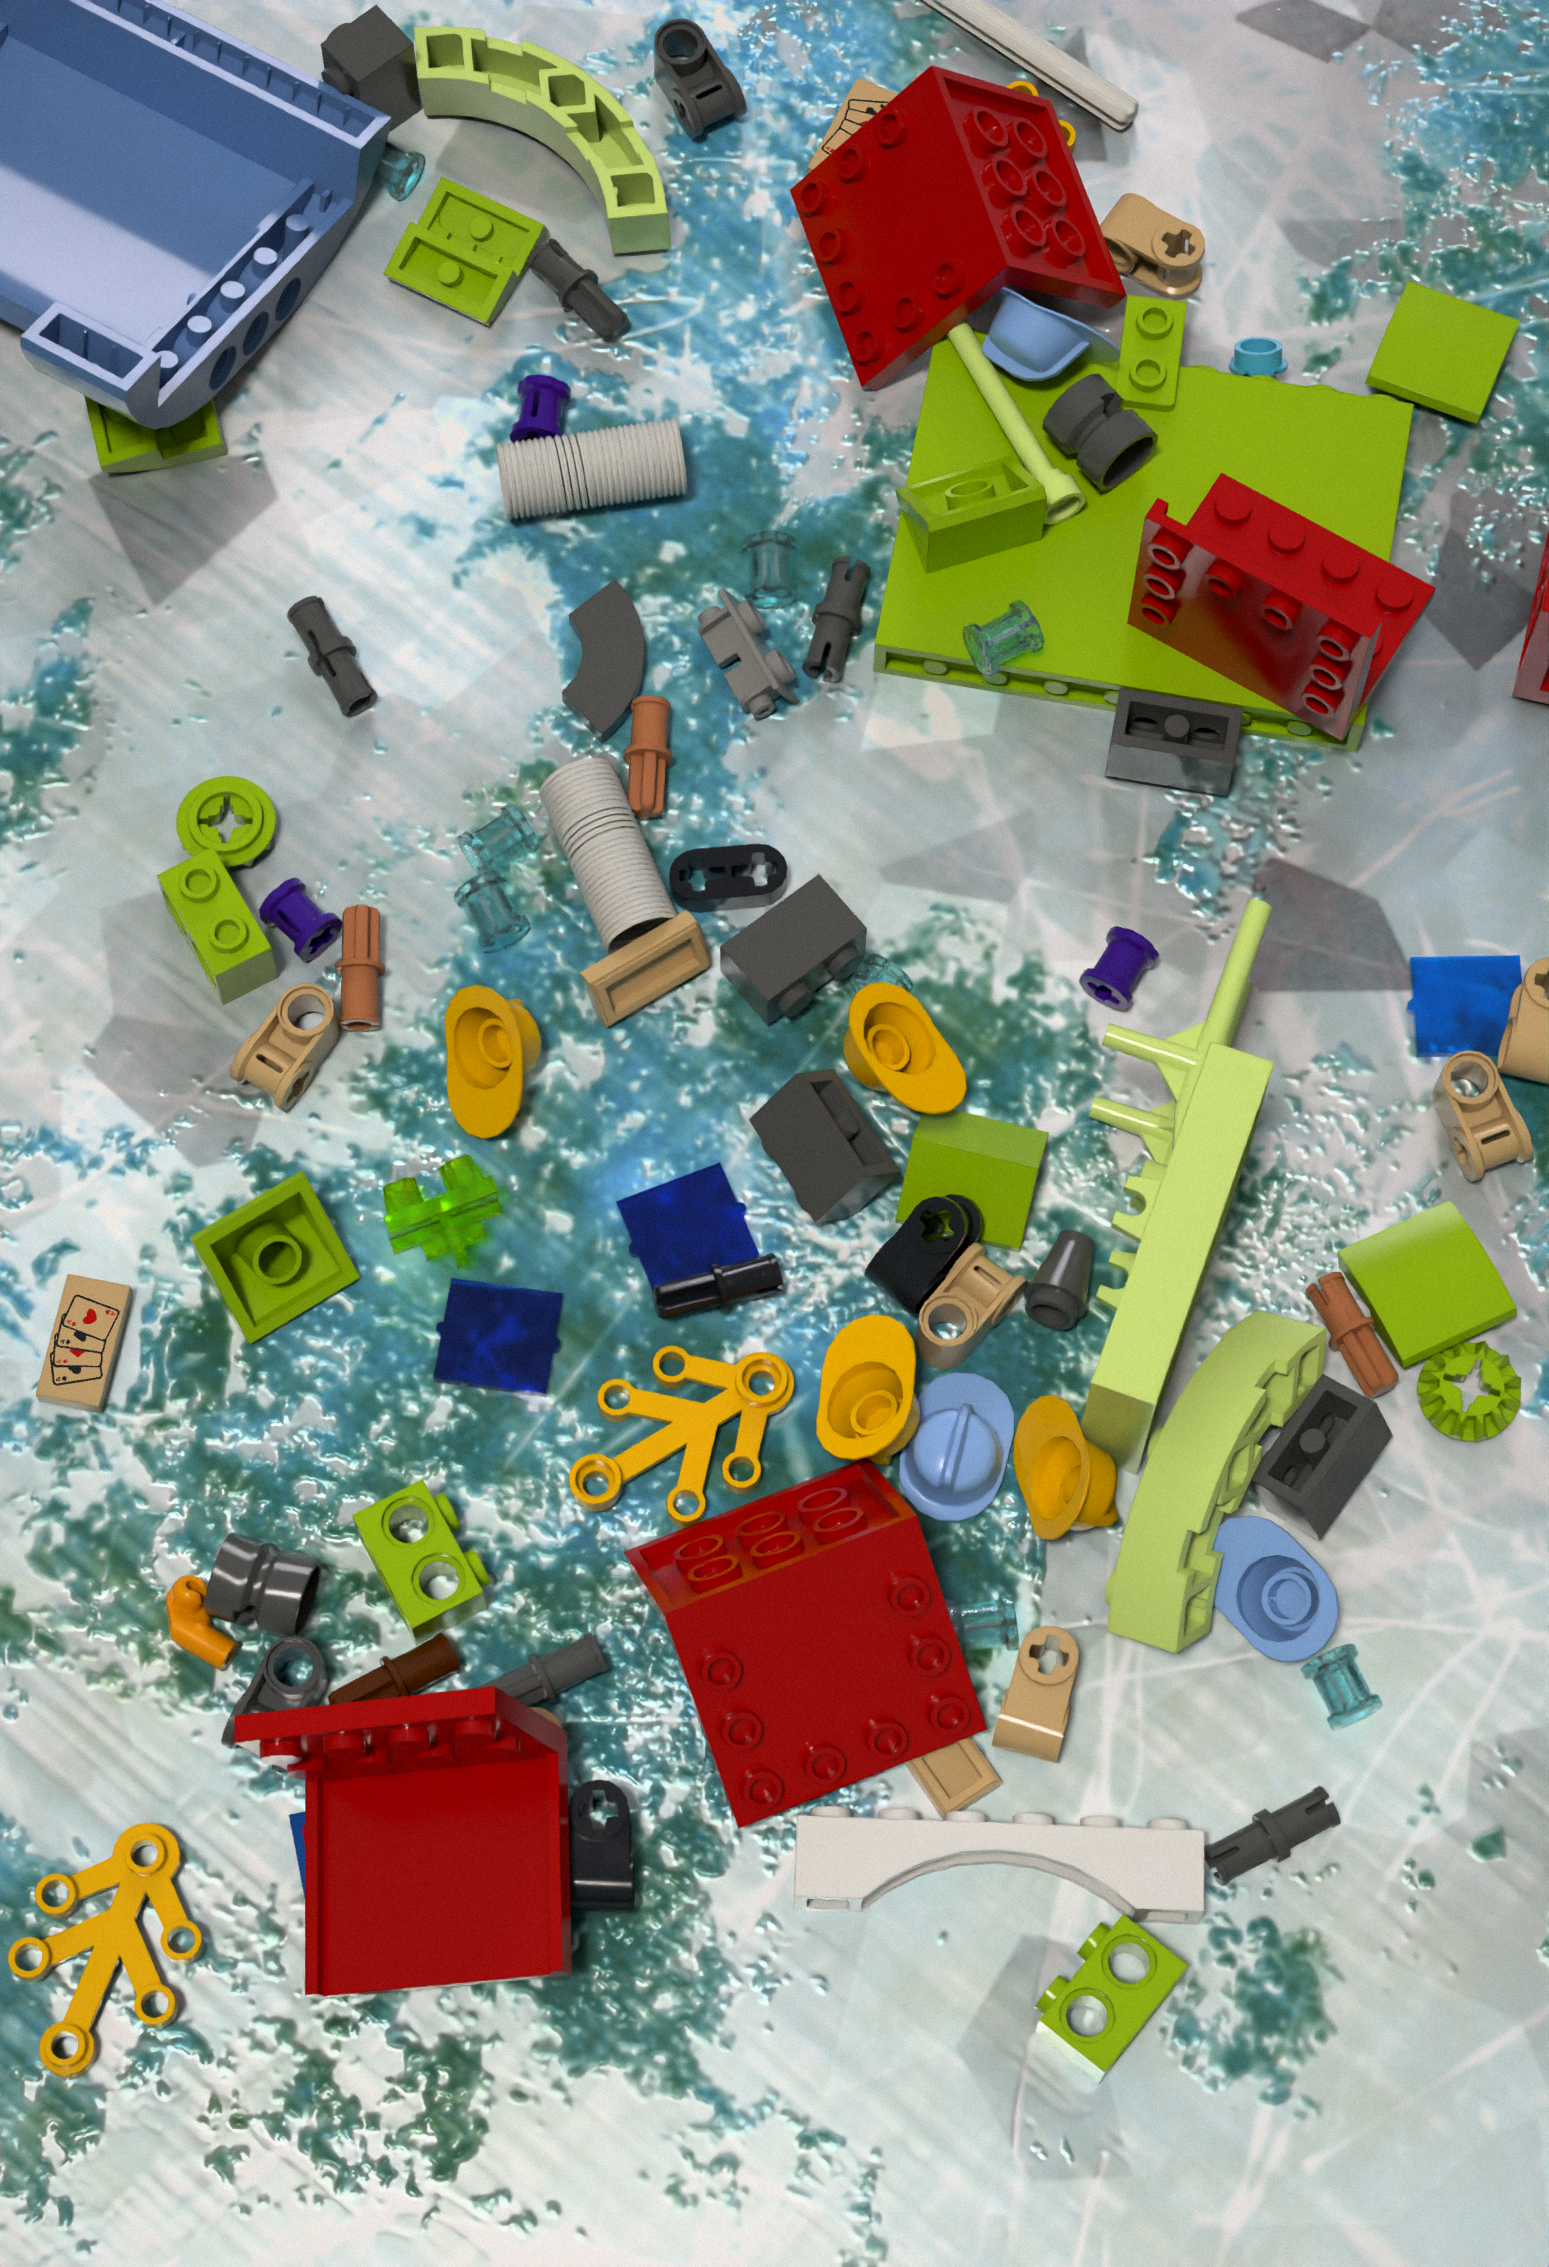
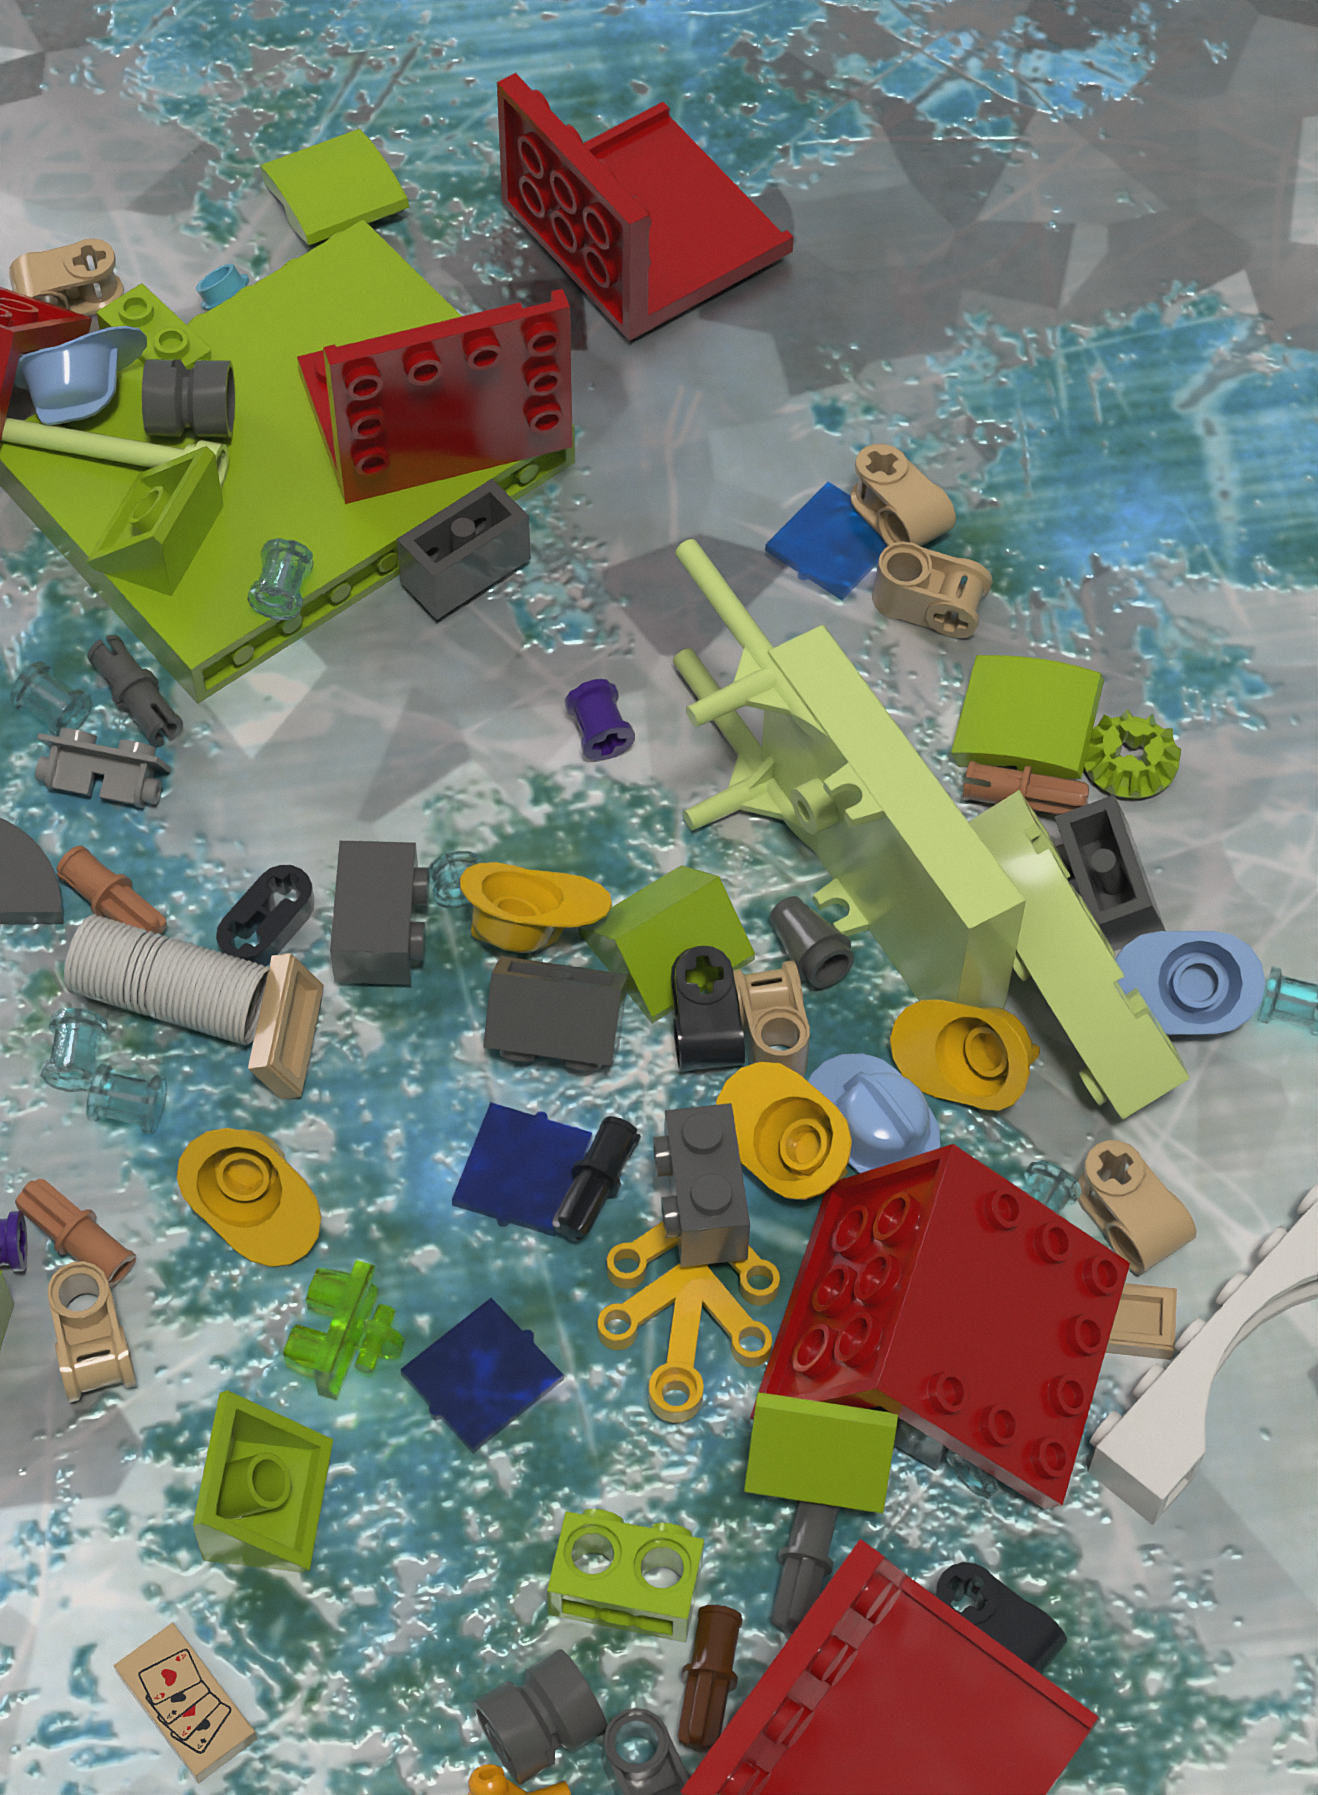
camera: 50 degrees left, 10 degrees down
none -> dark grey brick [653,1103,750,1267]
none -> lime slope [744,1392,898,1514]

